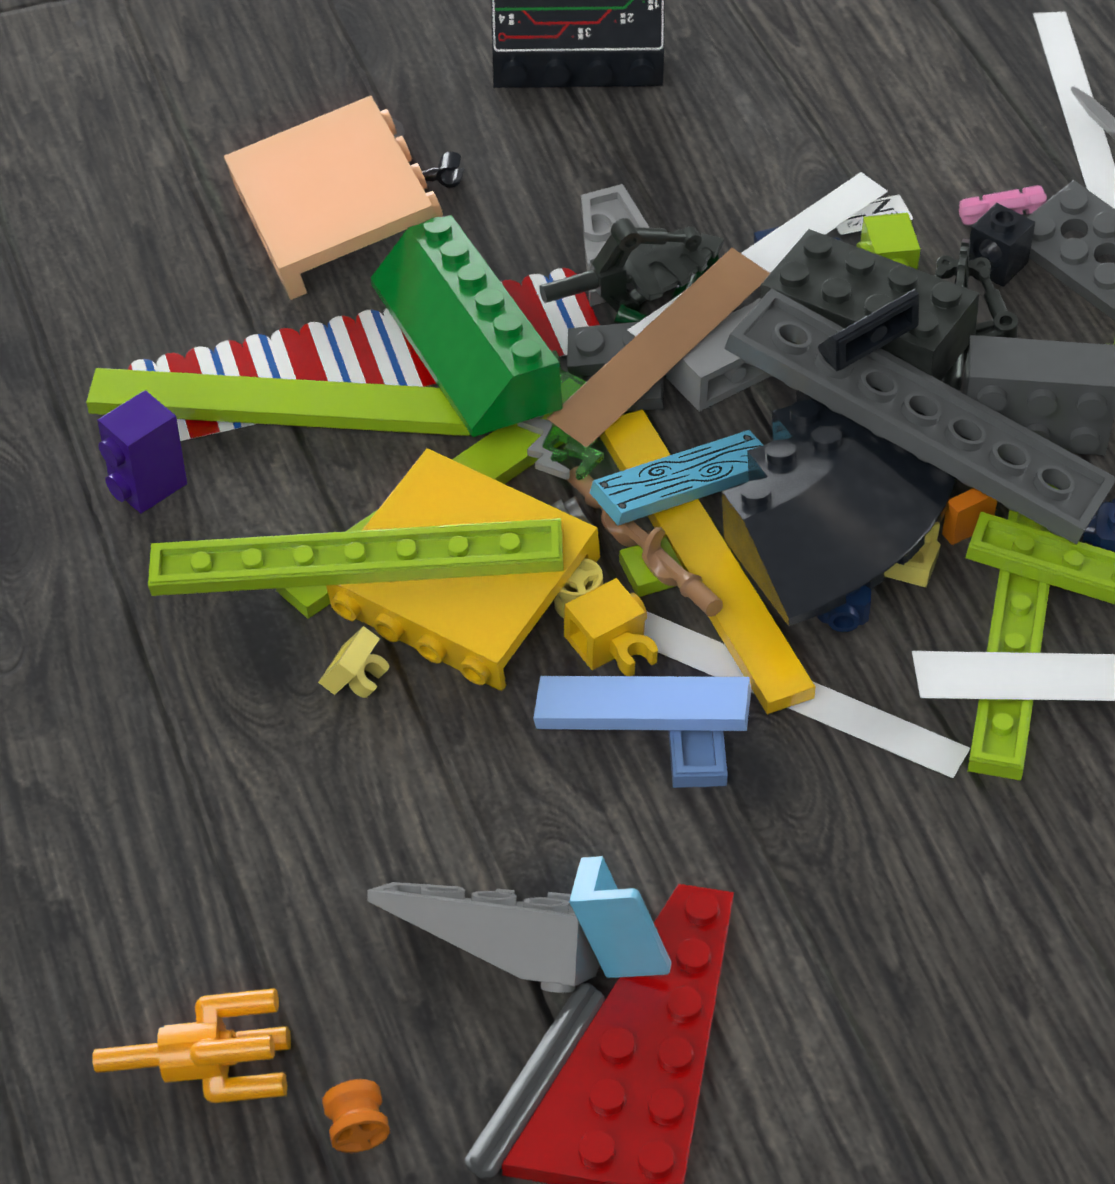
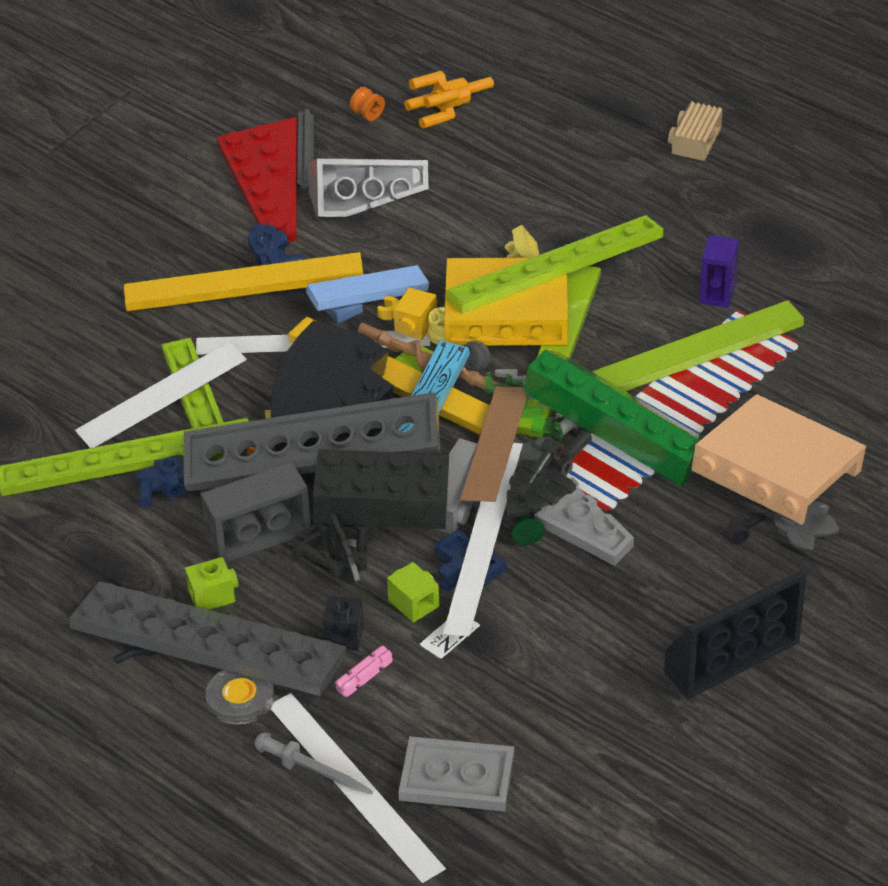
camera: 150 degrees right, 5 degrees down
medium azure panel [569,856,672,978] -> none
black slope [818,289,919,372] -> none
none -> yellow tile [124,252,364,311]
none -> dark blue piece [248,224,303,265]
none -> light grey plate [398,736,515,812]

